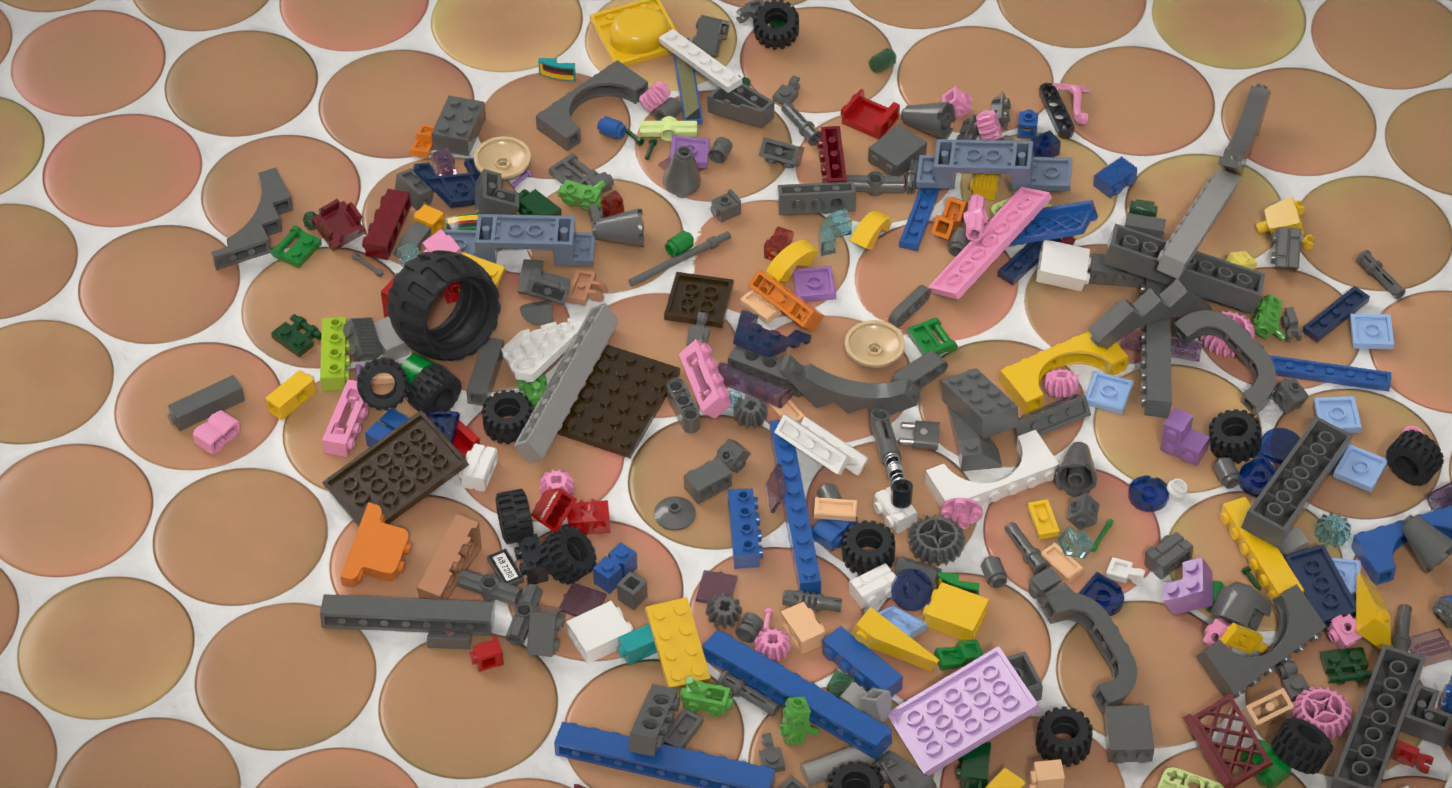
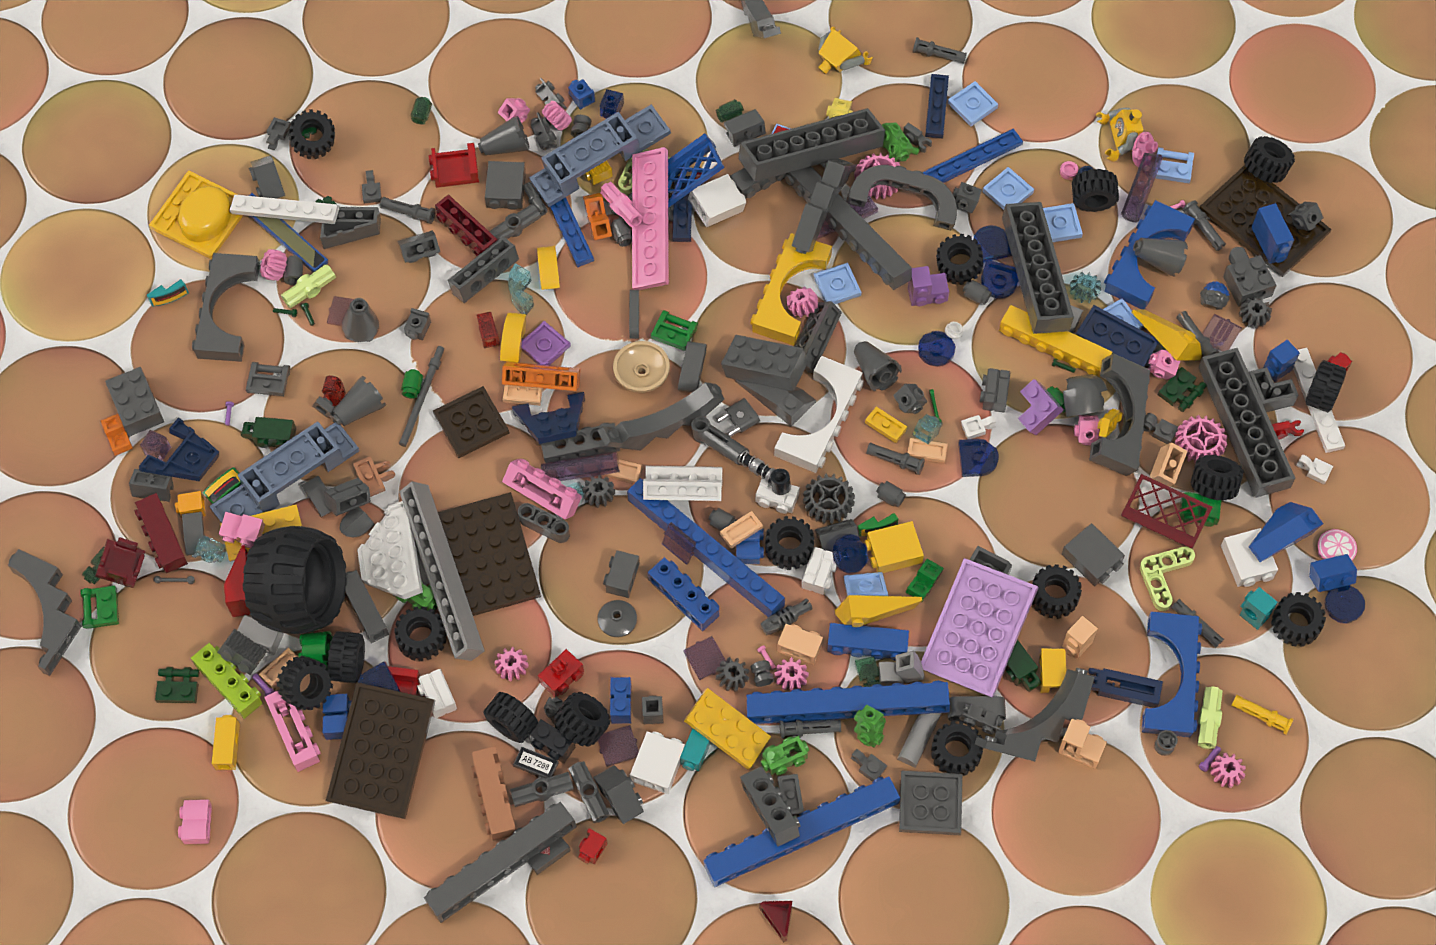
camera: 40 degrees left, 15 degrees up
dark grey brick [167,375,245,431] -> none
orange brick [340,502,413,587] -> none
tan dish [474,136,531,180] -> none
dark grey brick [475,169,519,215] -> none
red torso [531,488,577,532] -> none
bright green brick [558,180,606,211] -> none
dark grey brick [584,172,614,193] -> none
blue brick [597,116,627,139] -> none
medium lavender tile [669,135,710,168] -> none
dark grey plate [686,312,711,346] -> none
dark grey wheel [708,137,733,163] -> none
dark grey brick [714,439,751,473] -> none
bright pink dish [941,498,983,529] -> none
dark grey piece [1028,567,1074,605] -> none
black beam [1039,83,1074,139] -> none
dark grey arch [1041,592,1137,714] -> none
bright pink piece [1052,83,1090,125] -> none
blue brick [1093,156,1137,198] -> none
light grey brick [1157,168,1240,279] -> none
dark grey brick [1270,227,1301,270] -> none

